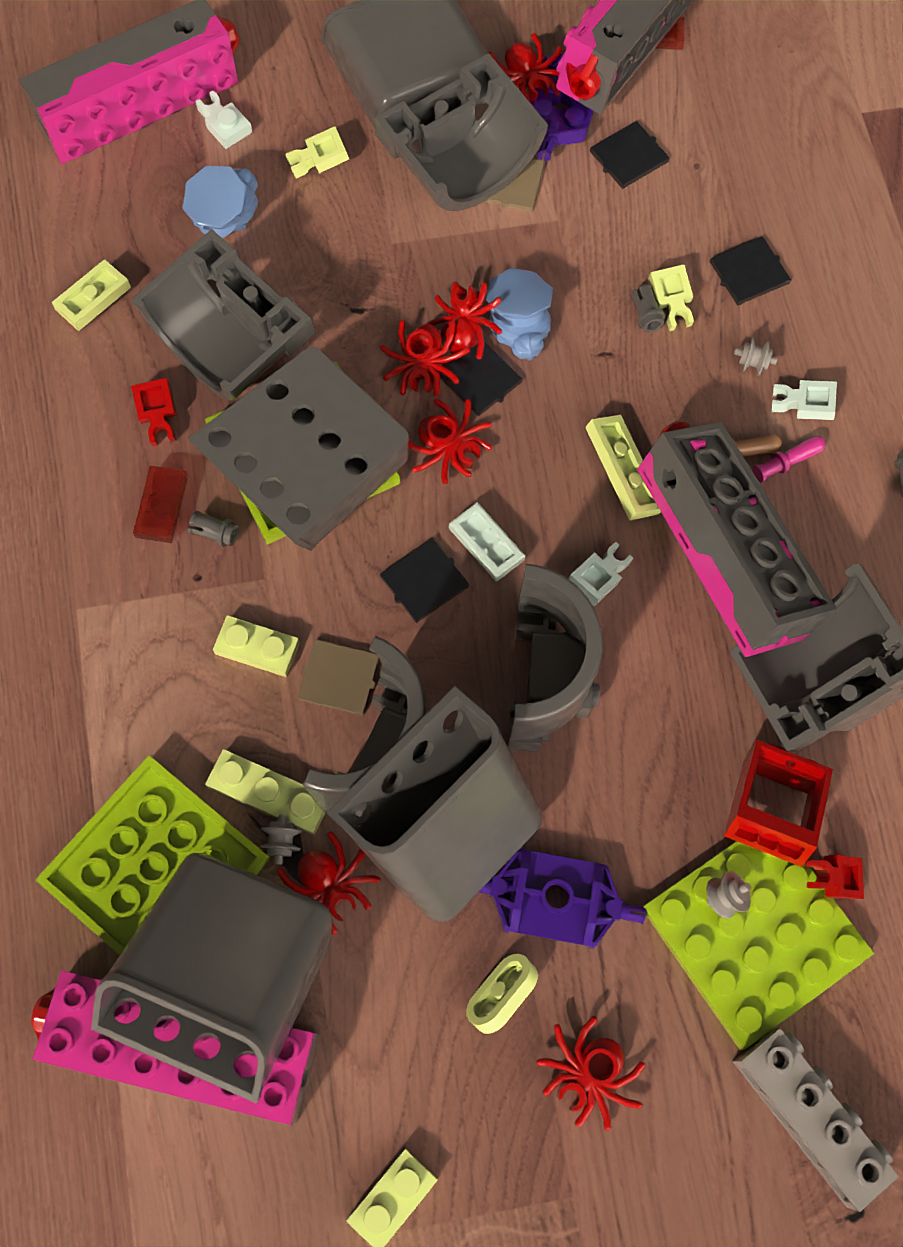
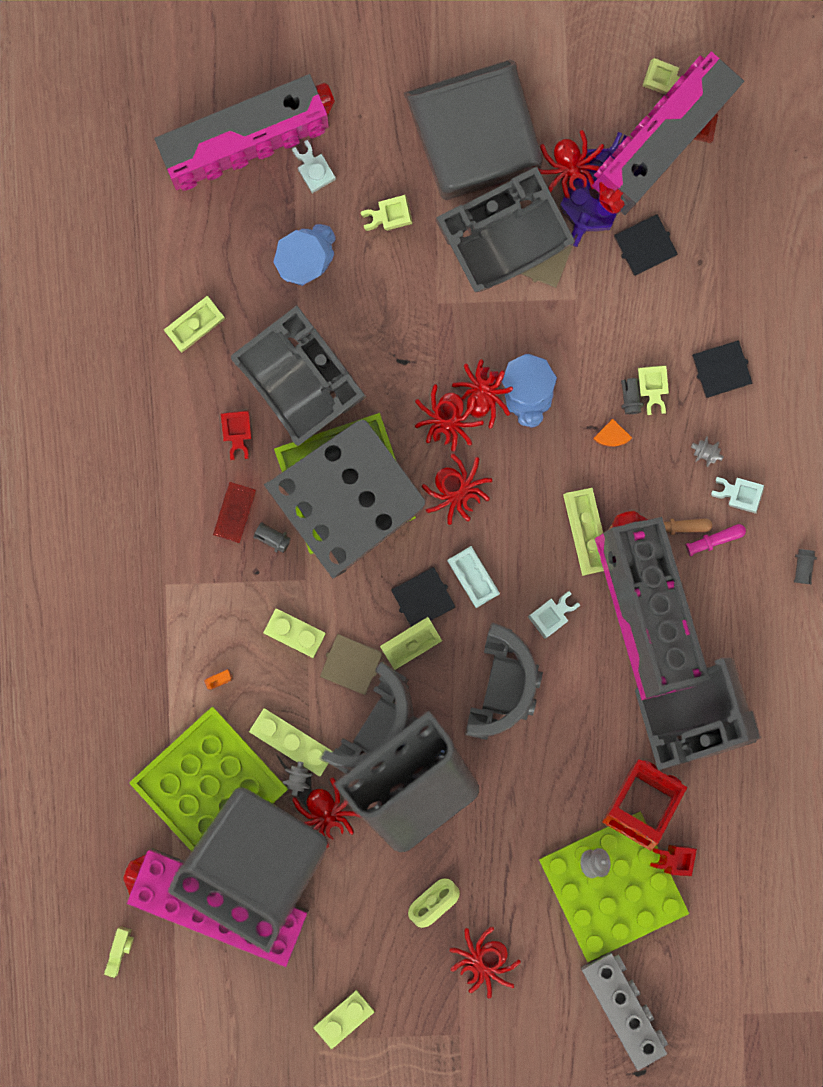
camera: 10 degrees right, 15 degrees up
black piece [437,342,522,417] -> none
dark purple plate [478,849,646,949] -> none
none -> yellowish green plate [104,926,134,978]
none -> orange tile [204,669,233,690]
none -> yellowish green plate [380,617,442,670]
none -> orange tile [593,419,632,447]

